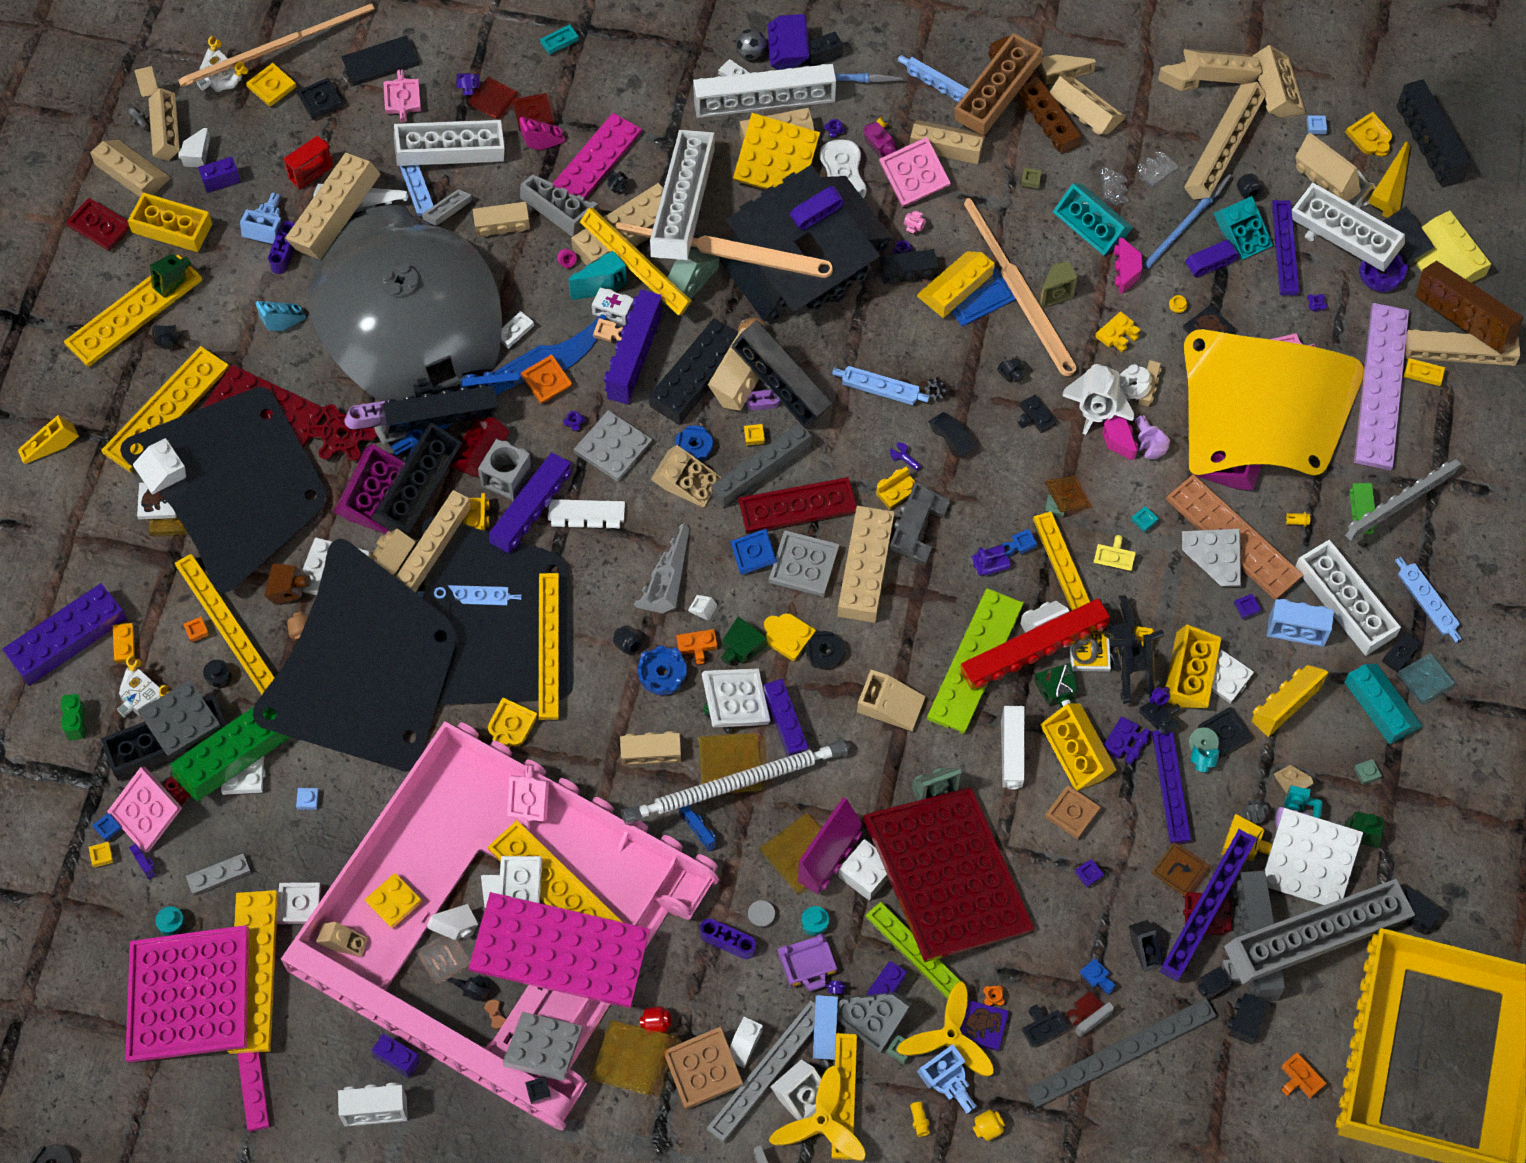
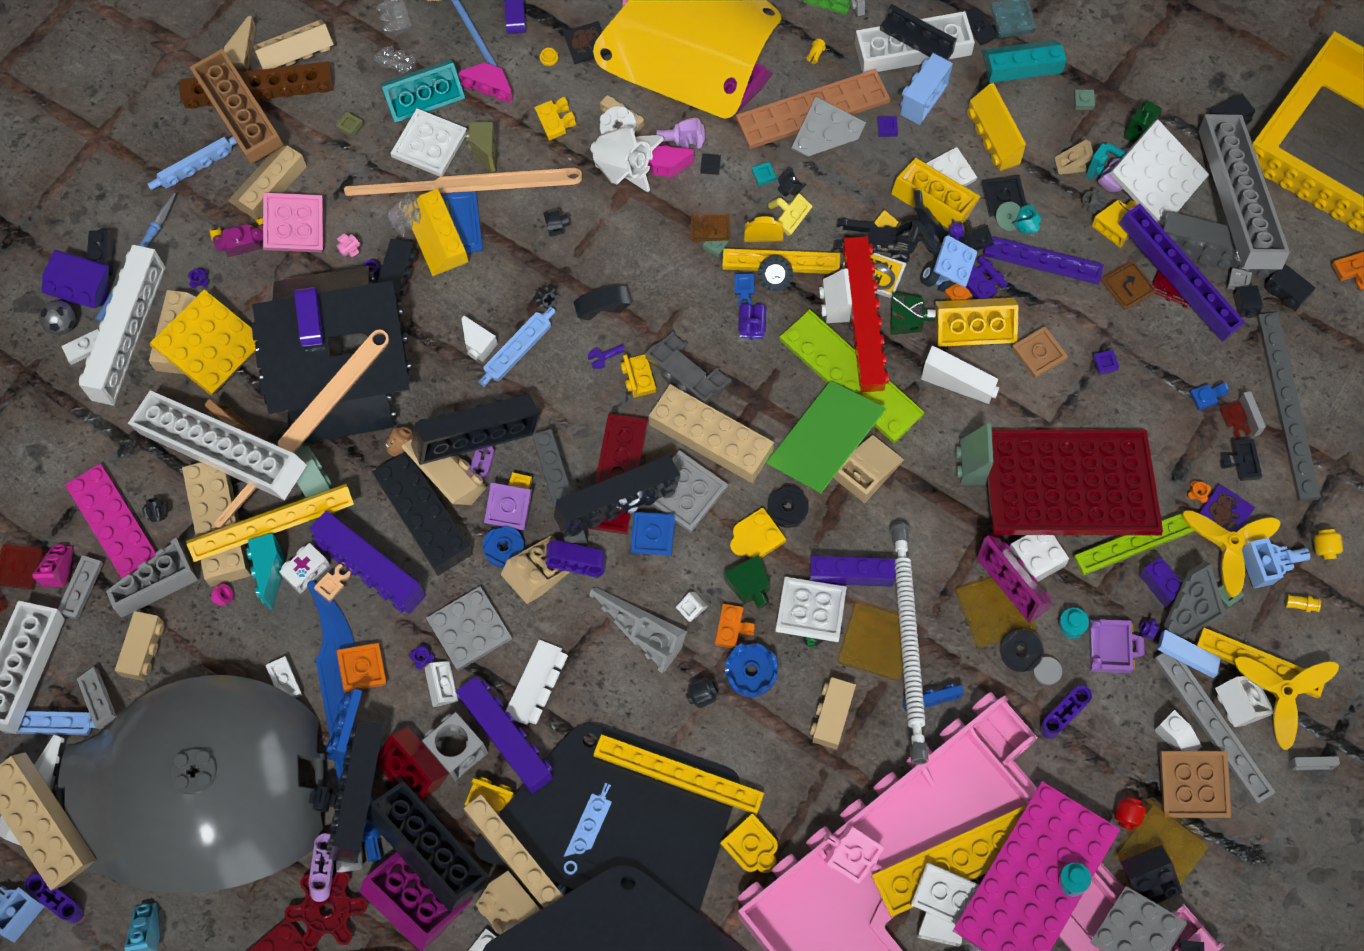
camera: 65 degrees left, 5 degrees up
white plate [819,140,866,198] -> none
black plate [1018,394,1057,433] -> none
black slope [1129,920,1163,971] -> none
none -> light grey plate [58,555,103,620]
none -> medium nougat plate [205,399,255,434]
none -> clear plate [387,193,421,237]
none -> white plate [391,109,467,177]
none -> white slope [425,661,458,707]
none -> white slope [462,316,498,362]
none -> medium lavender plate [484,482,532,530]
none -> dark purple beam [545,540,605,577]
none -> black brick [554,454,681,537]
none -> black tile [700,154,721,175]
none -> yellow tile [744,216,784,242]
none -> black wheel [758,255,793,292]
none -> bright green piece [766,381,886,494]
none -> black piece [777,167,807,197]
none -> black fence [880,4,957,61]
none -> light blue plate [920,236,977,292]
none -> orange plate [944,284,972,301]
none -> black plate [1001,630,1045,672]
none -> teal piece [1059,863,1092,897]
none -> black slope [1120,845,1183,904]

